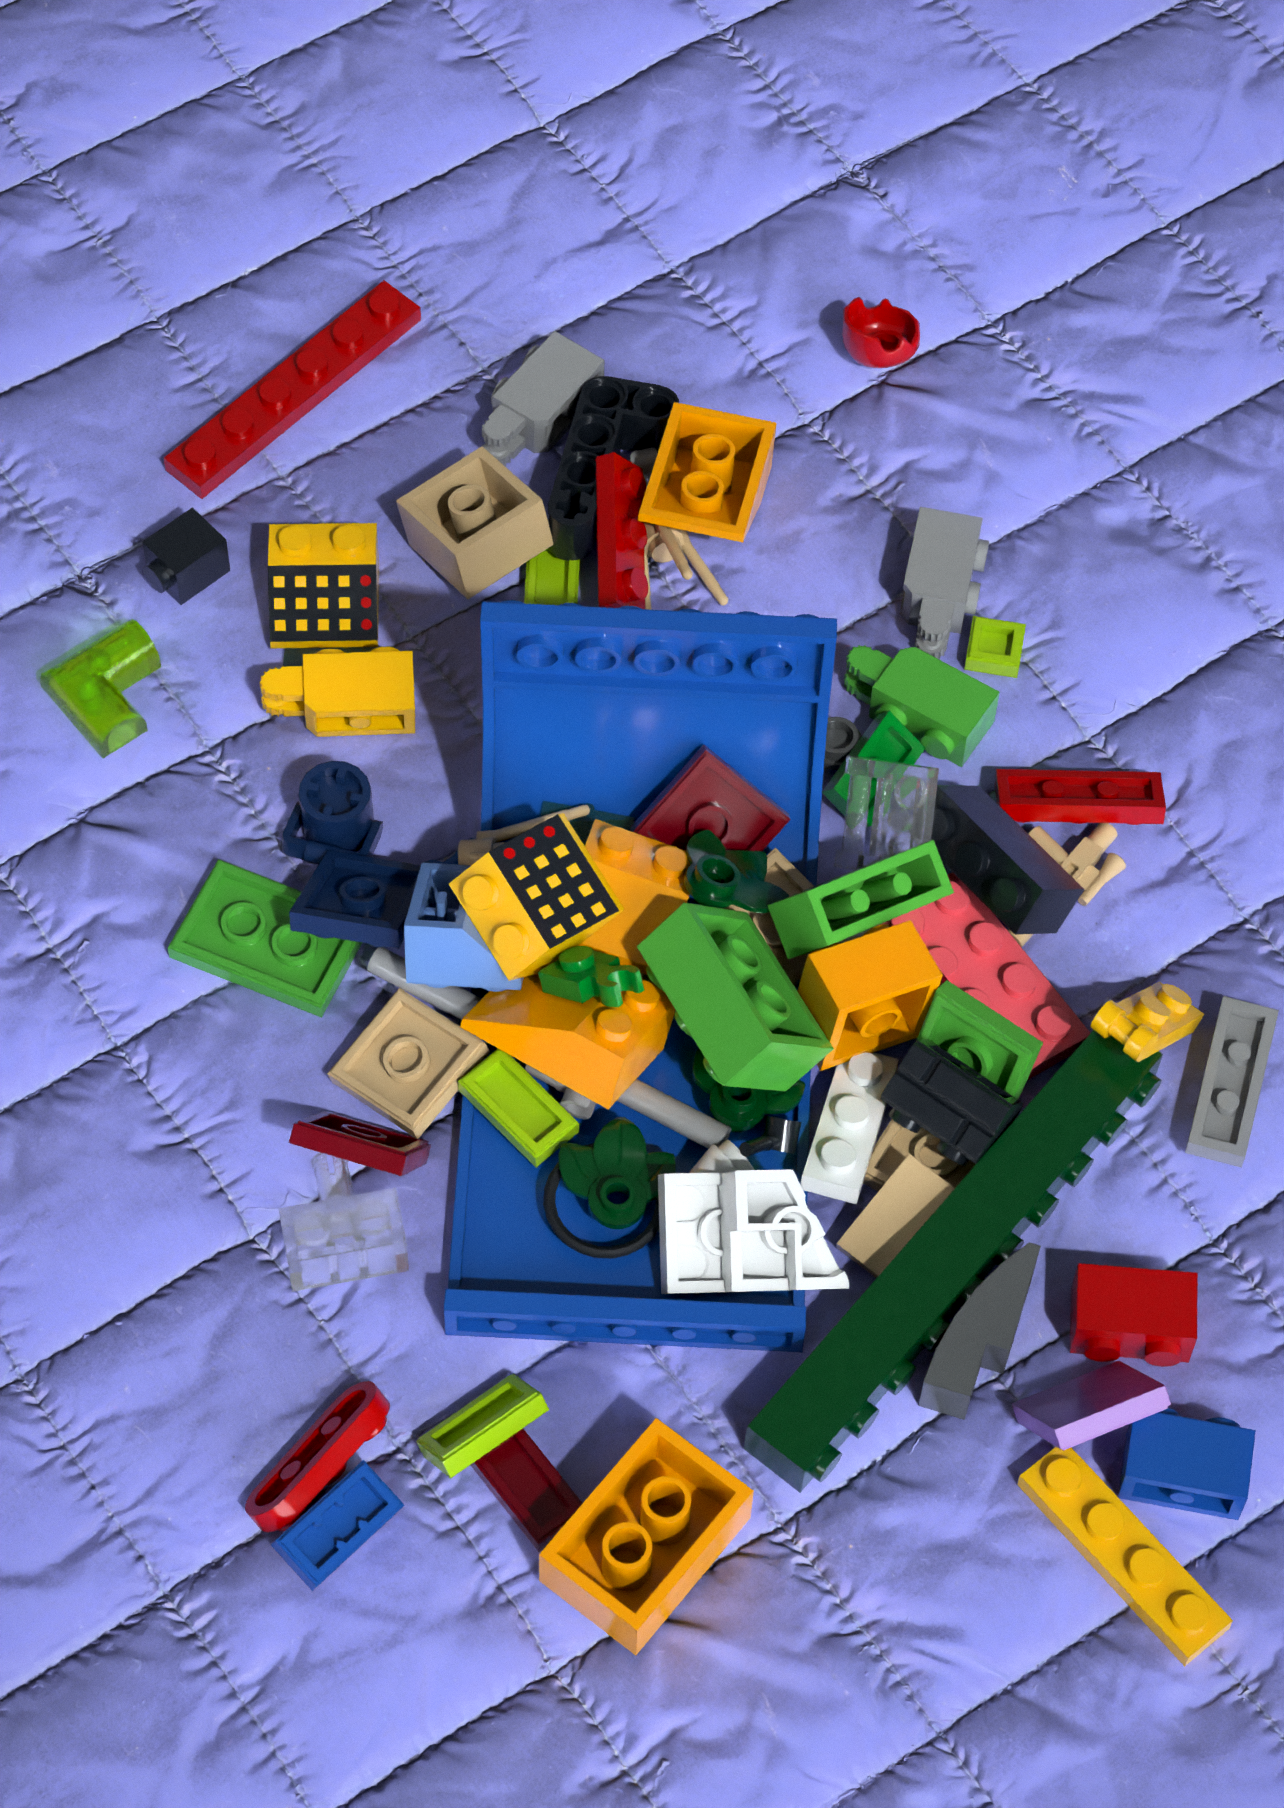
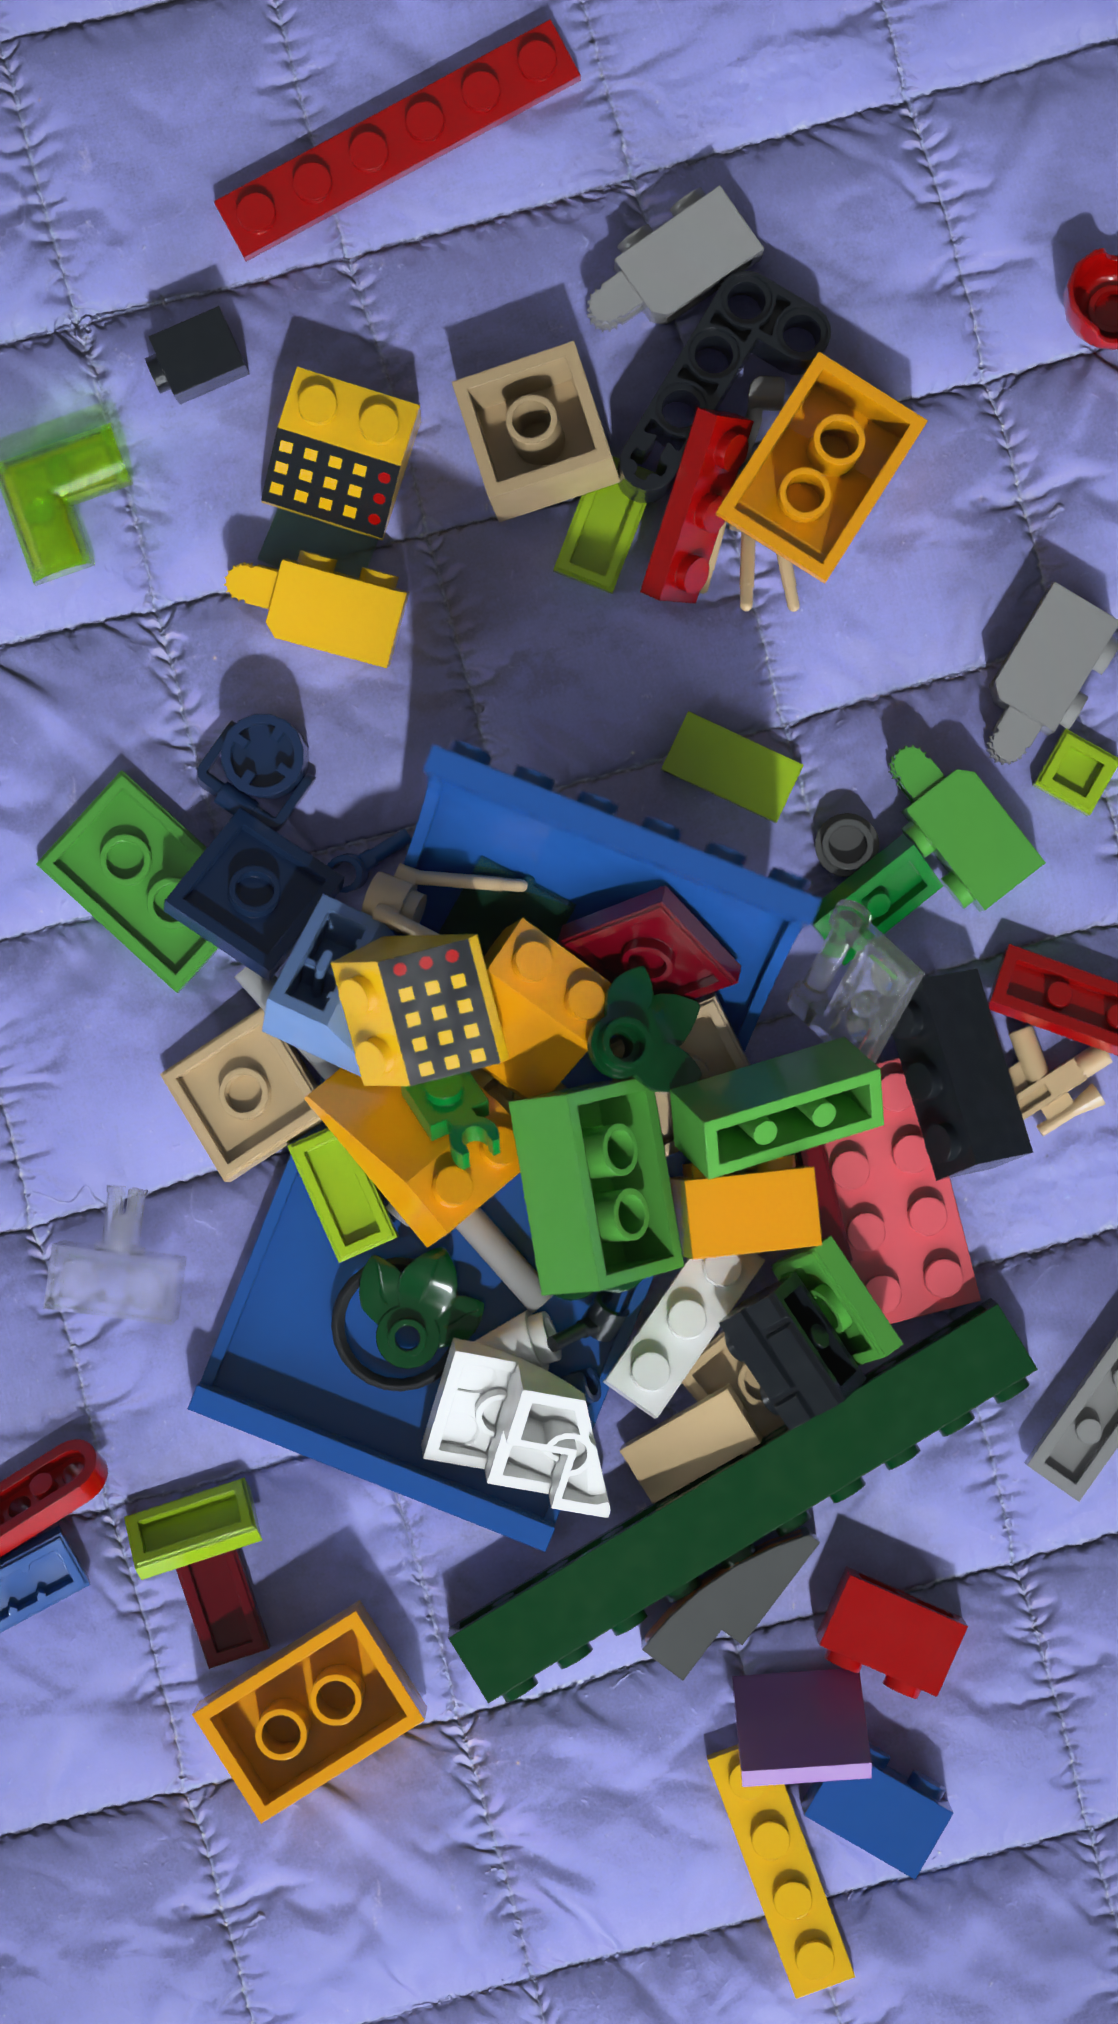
camera: 20 degrees right, 30 degrees up
dark red tile [289,1111,431,1176] -> none
yellow plate [1090,981,1205,1062] -> none

